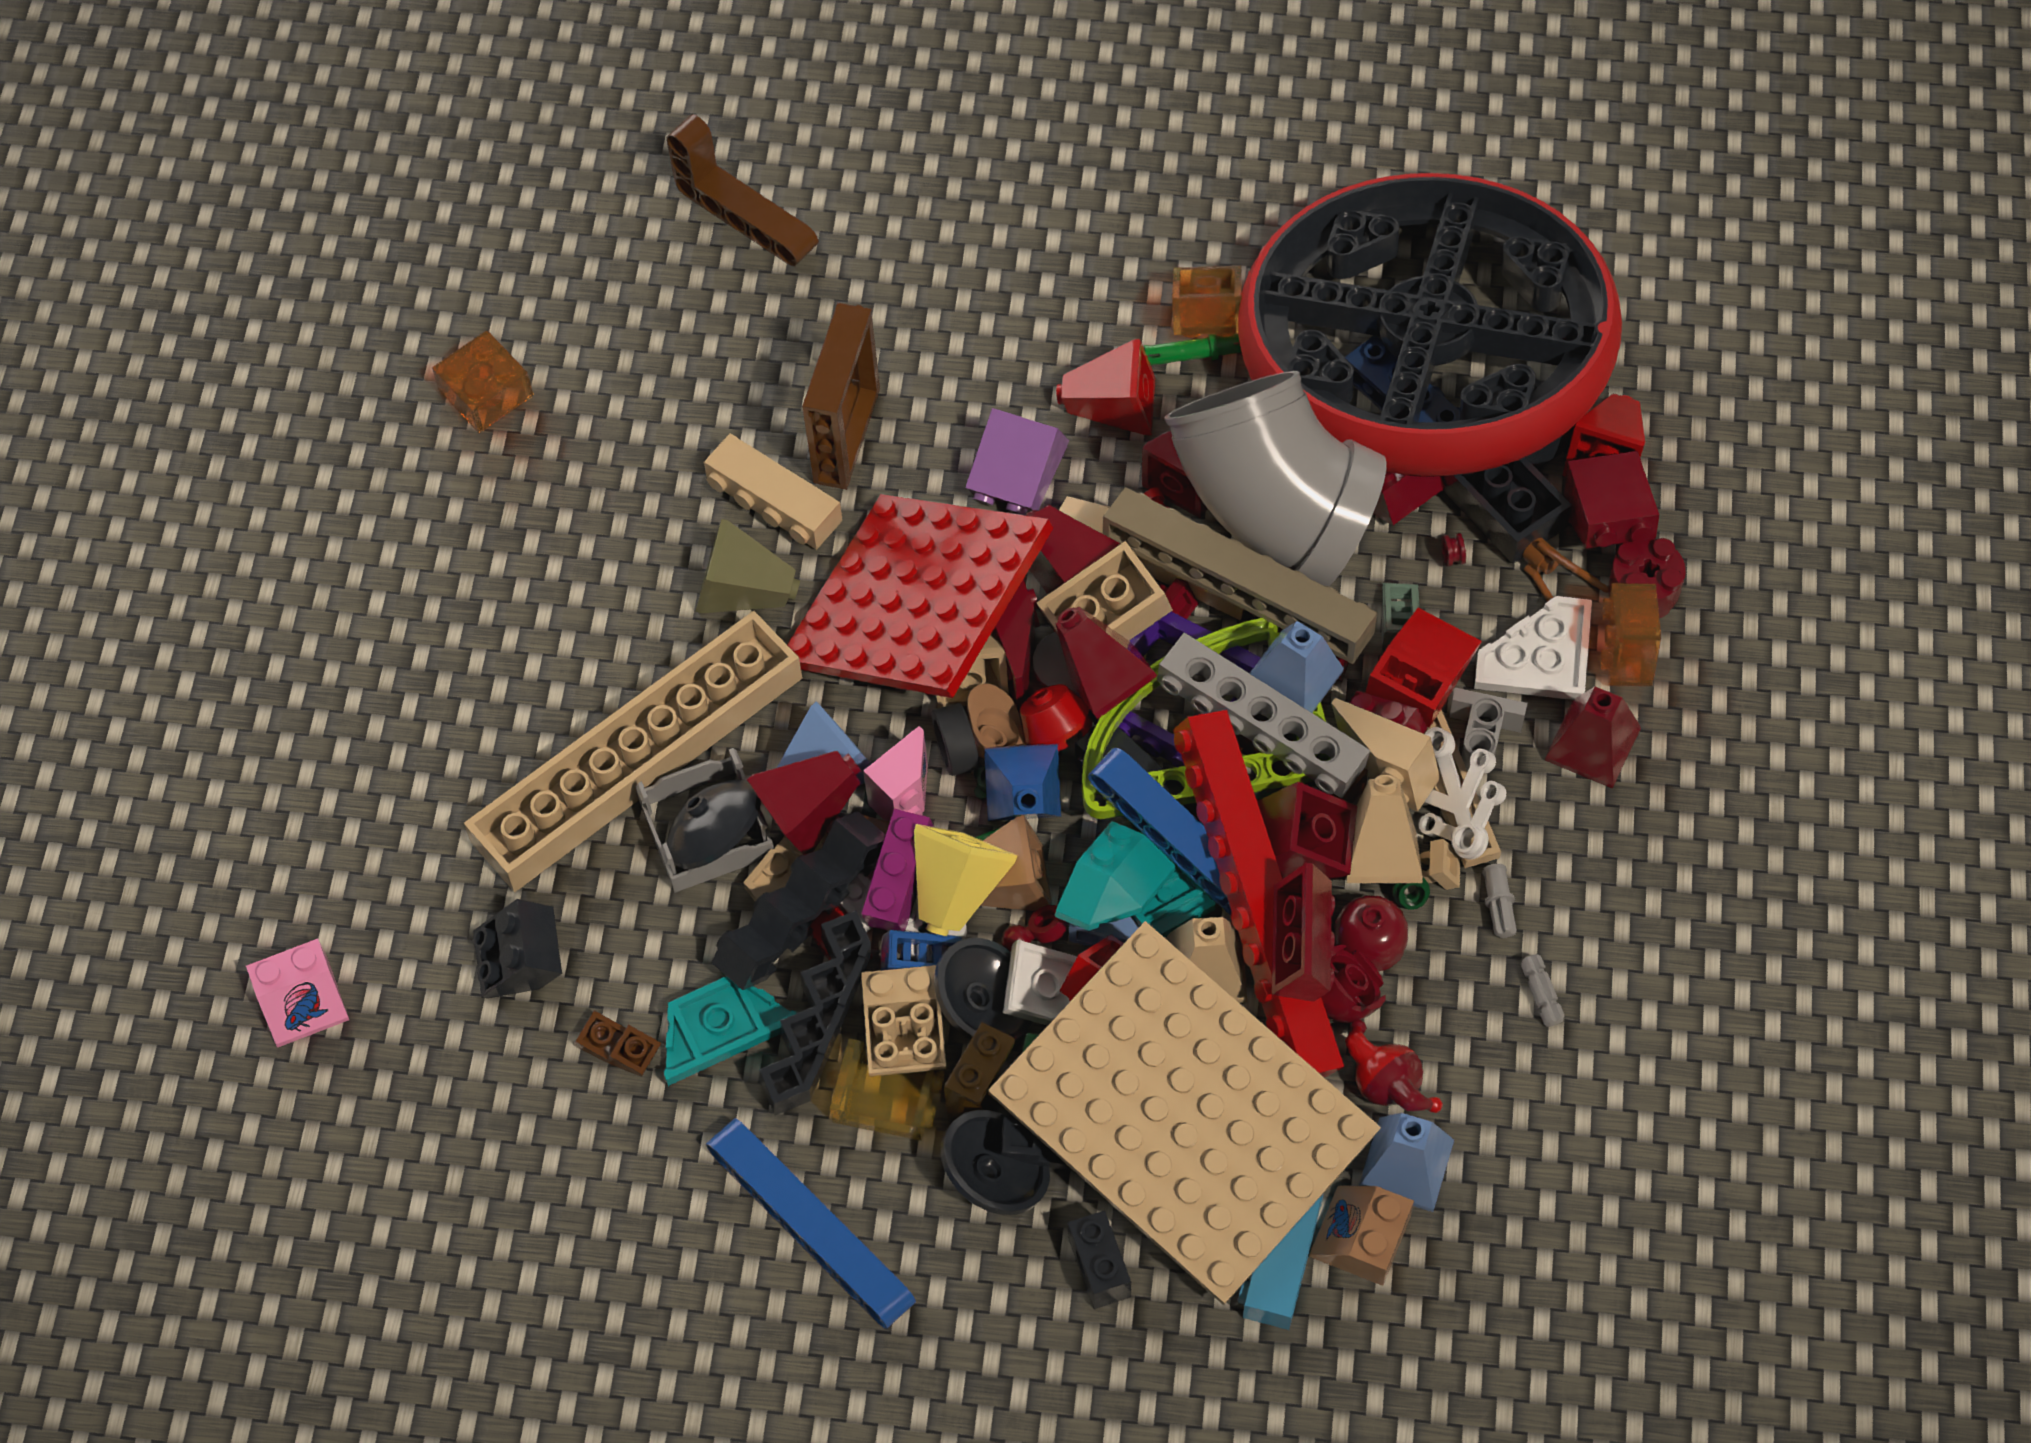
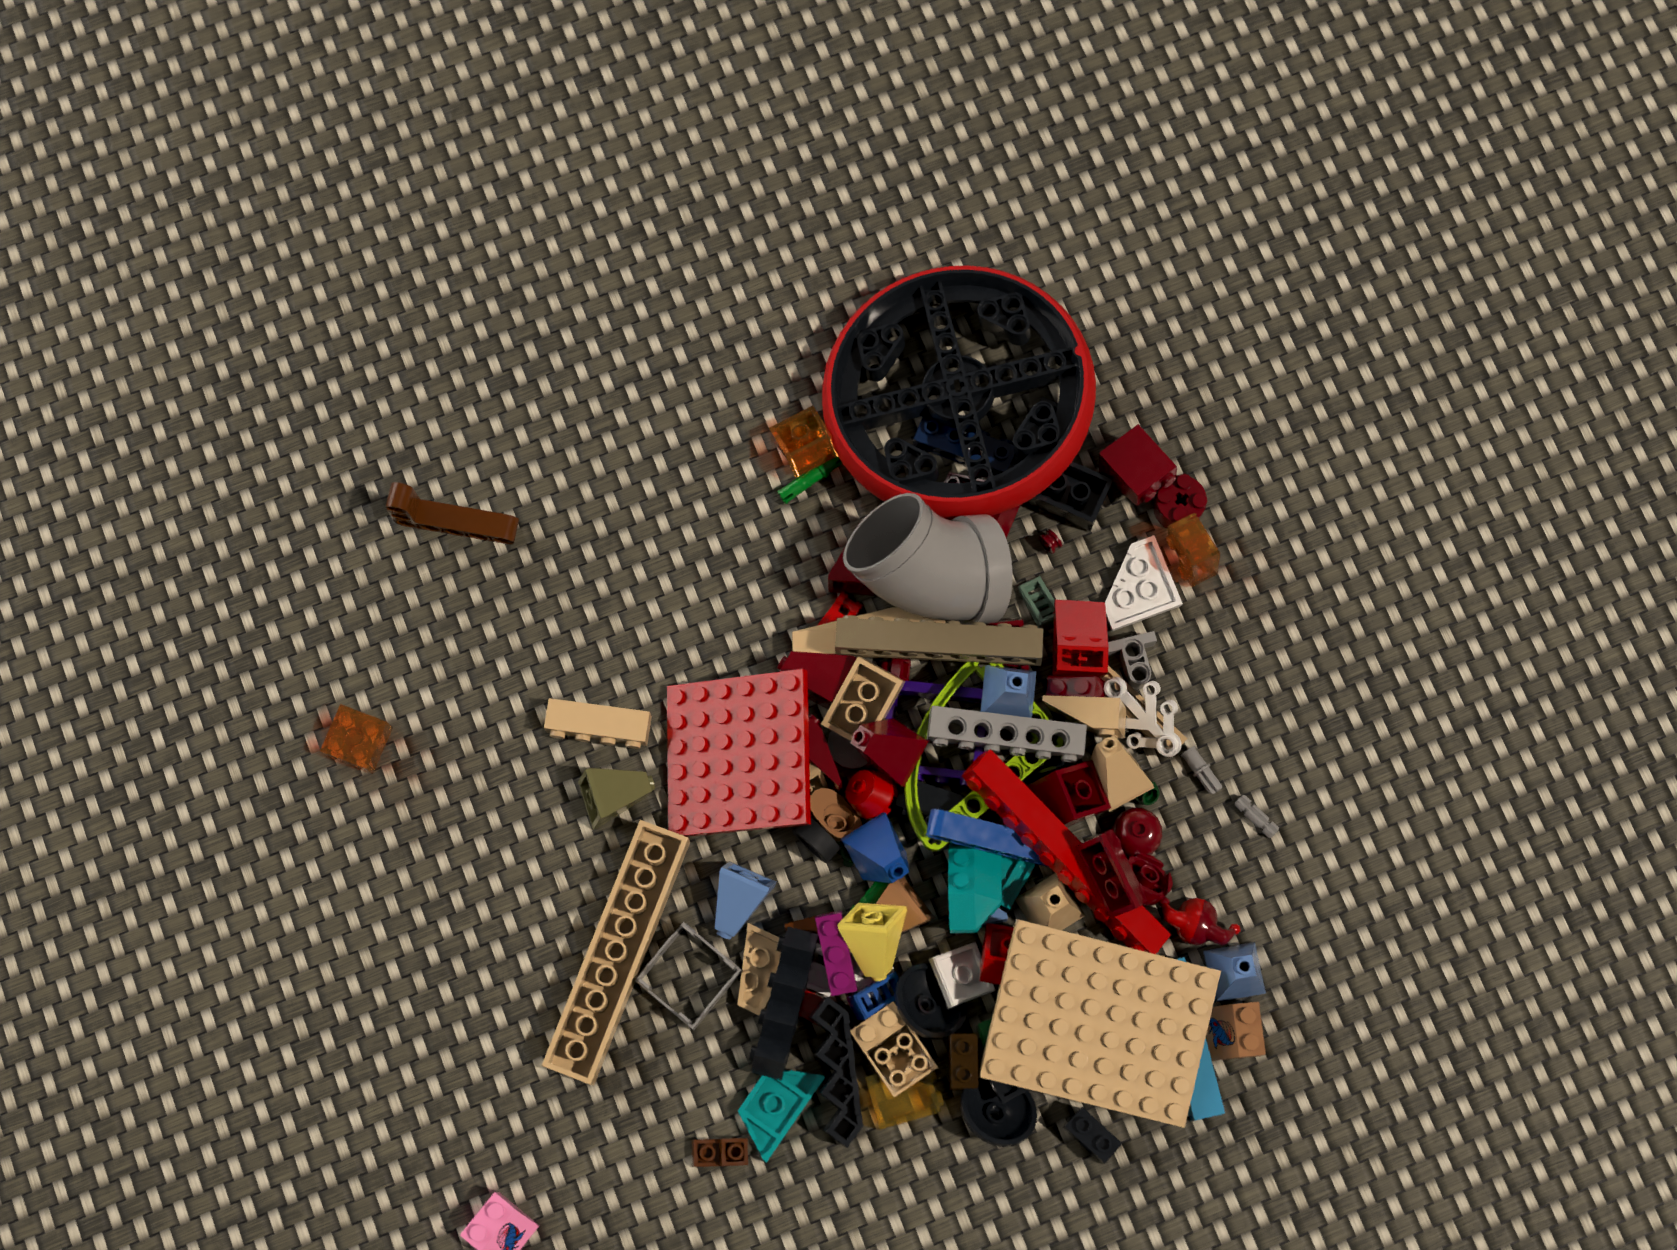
camera: 30 degrees left, 15 degrees up
black slope [473,899,562,999] -> none
black dish [667,780,761,869] -> none
blue beam [706,1118,916,1329] -> none
dark red slope [747,751,861,855] -> none
reddish brown window [802,302,880,490] -> none
bright pink slope [863,726,928,822] -> none
medium lavender slope [965,408,1069,515] -> none
dark red plate [1002,905,1068,952] -> none
red slope [1056,339,1156,435] -> none
tan tile [1420,839,1460,890] -> none
dark orange plant [1523,538,1609,602] -> none
dark red slope [1545,686,1641,789] -> none
red slope [1562,393,1645,476] -> none

